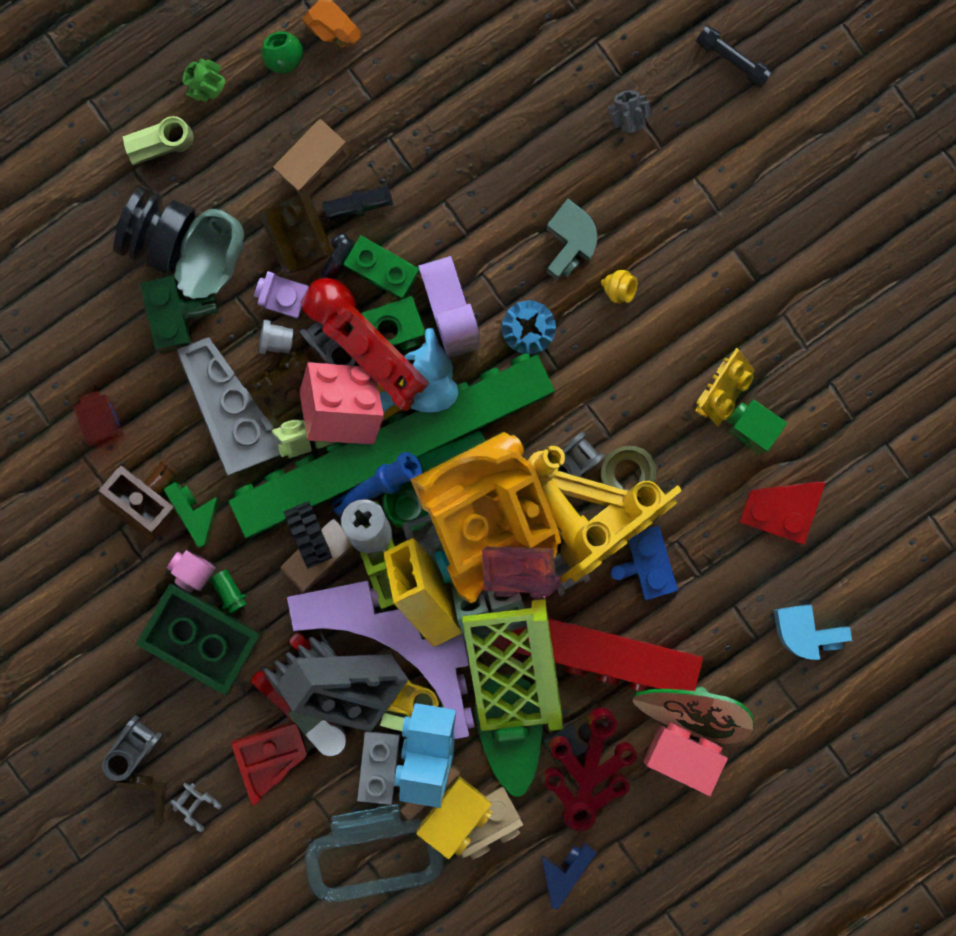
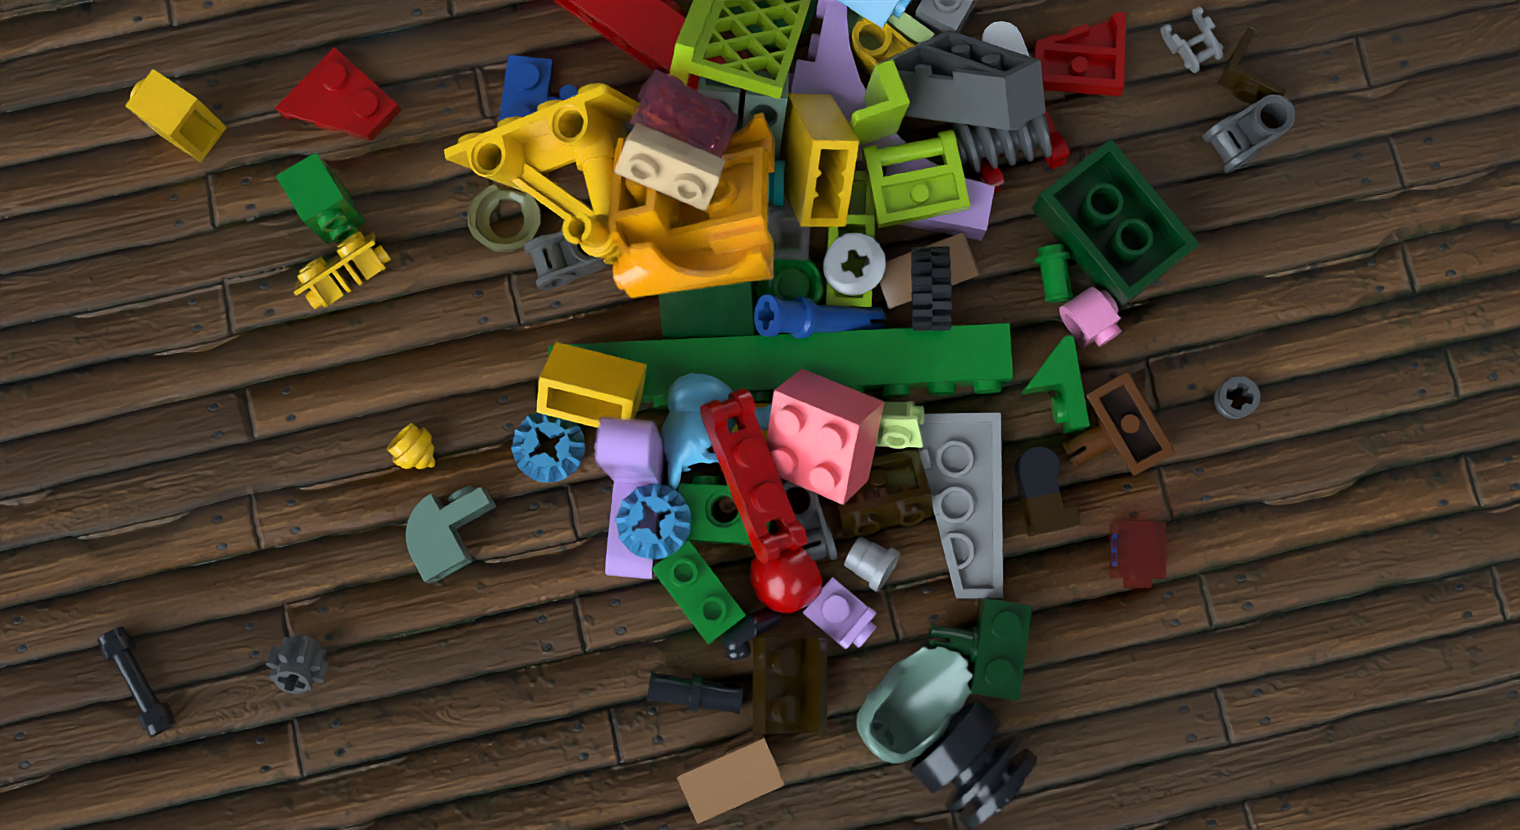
camera: 160 degrees left, 5 degrees down
none -> yellow brick [125,69,227,163]
none -> yellow brick [536,342,647,428]
none -> tan bracket [614,122,726,211]
none -> dark azure gear [615,483,691,559]
none -> lime panel [849,59,910,147]
none -> lime plate [862,129,971,228]
none -> leg [1014,446,1081,537]
none -> dark grey bush [1213,376,1260,420]

